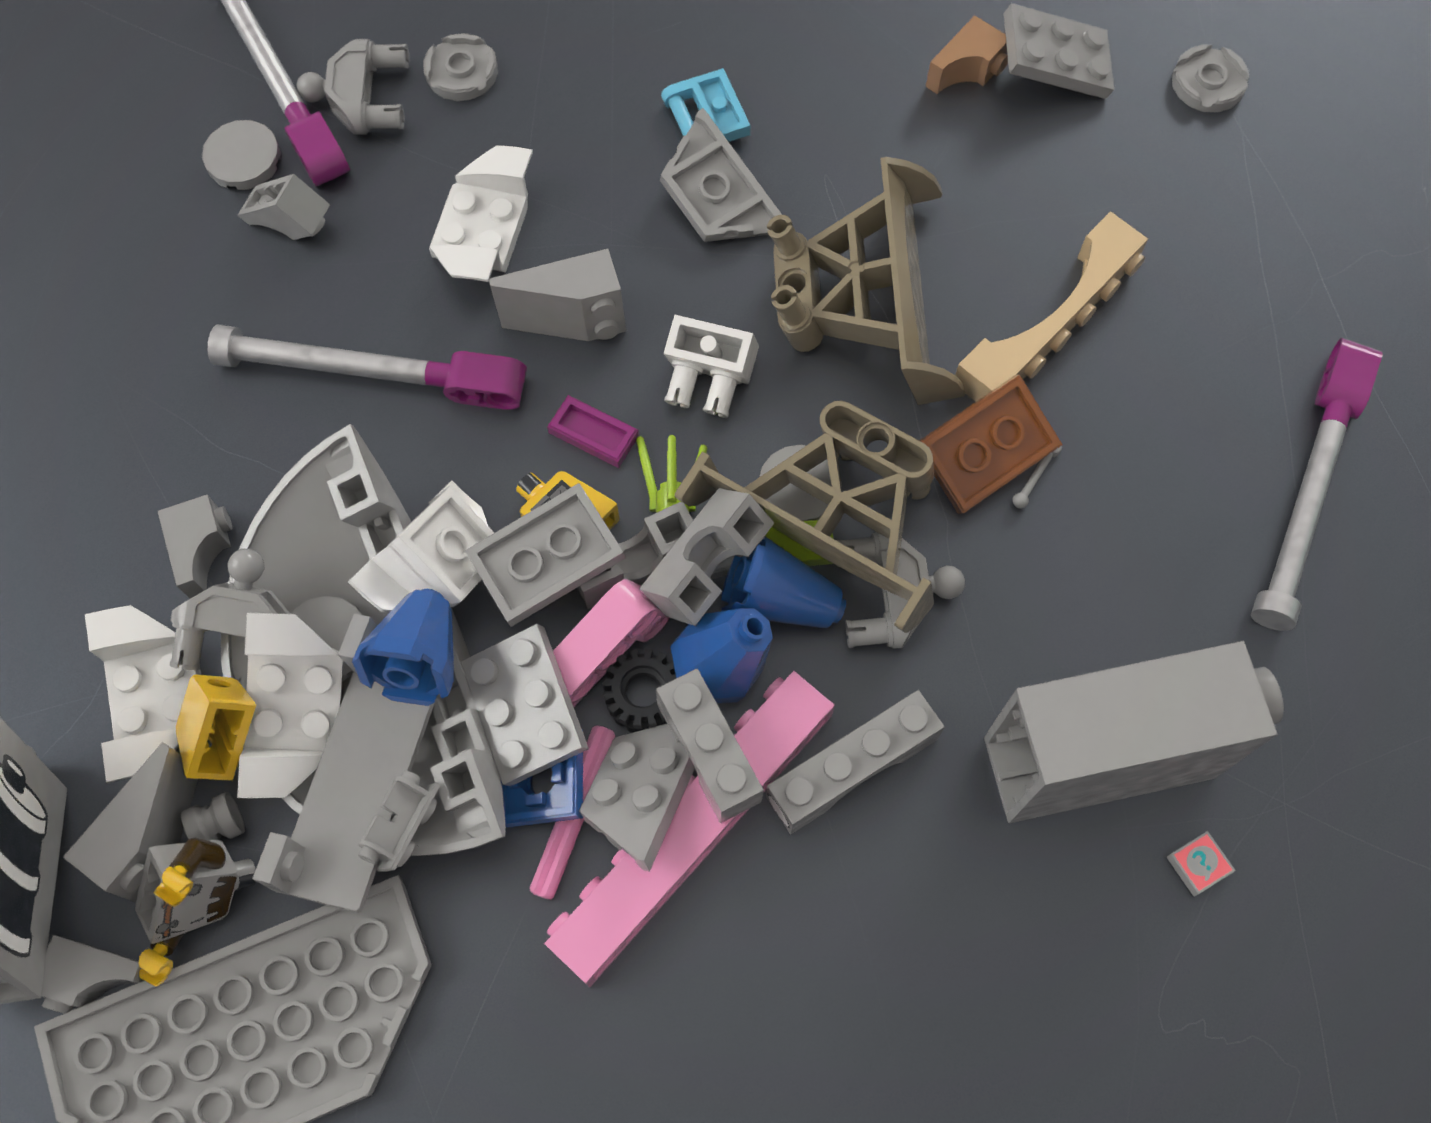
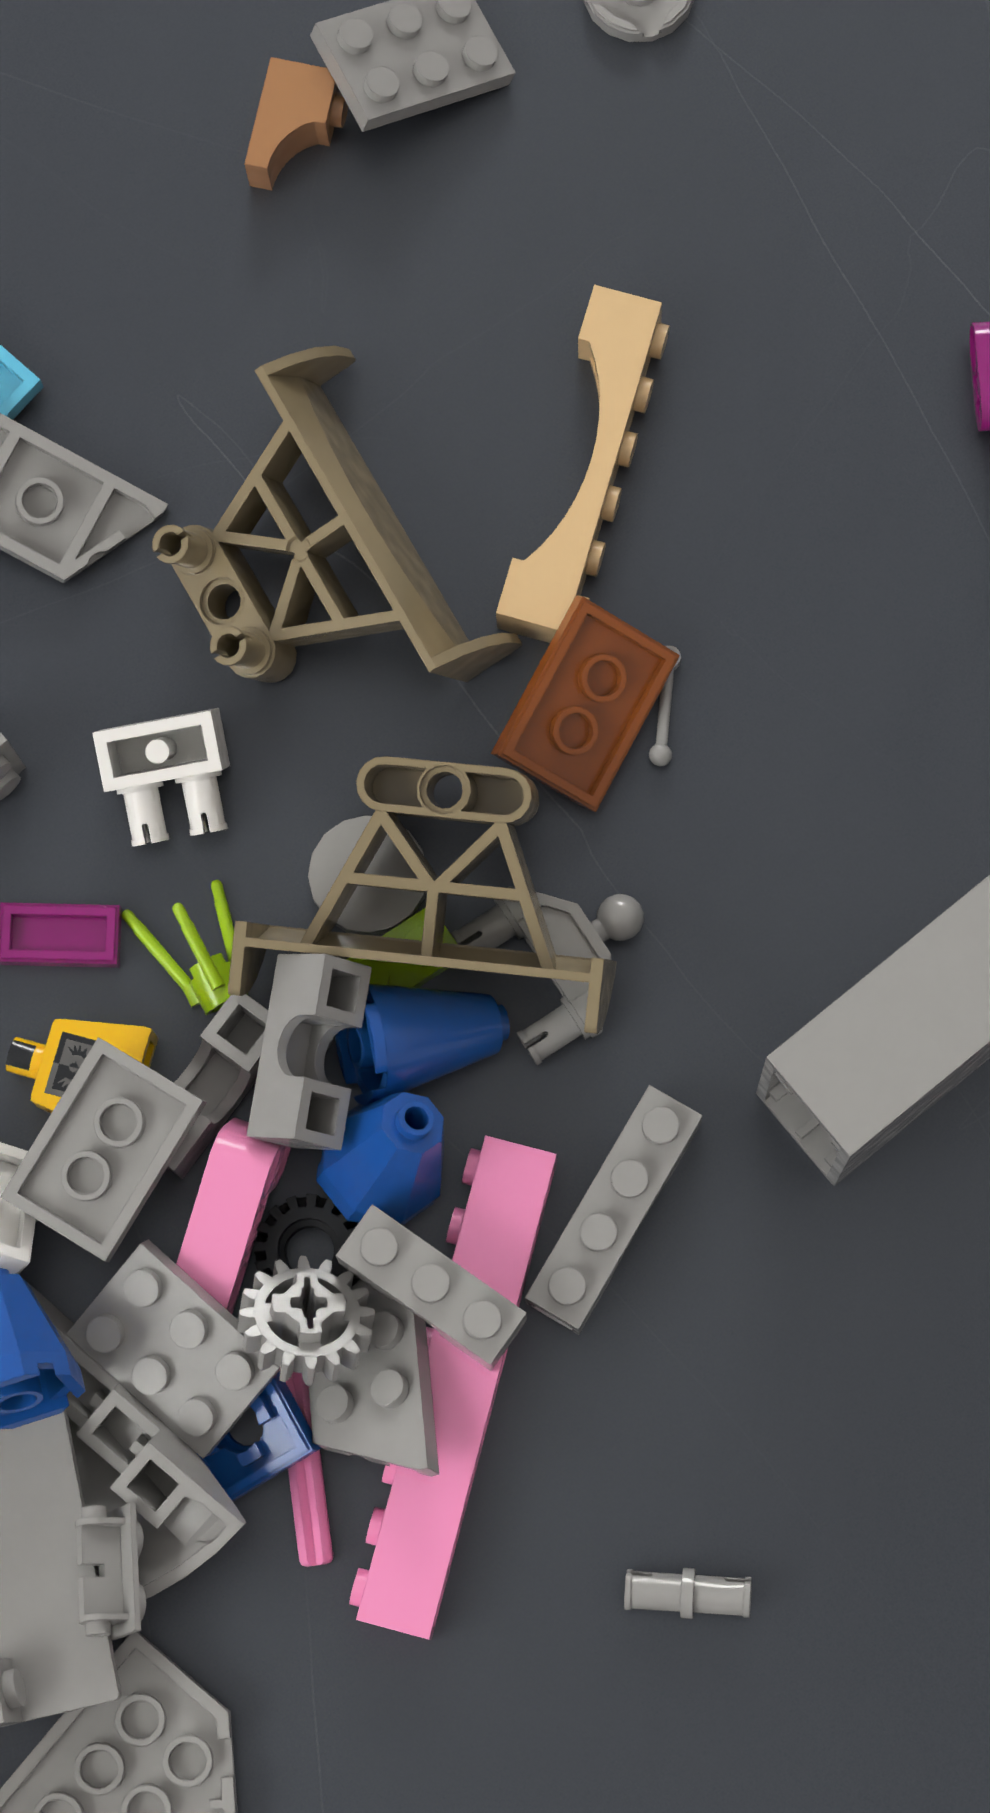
camera: 20 degrees left, 10 degrees up
none -> light grey gear [237,1256,375,1386]
none -> light grey pin [624,1568,752,1619]

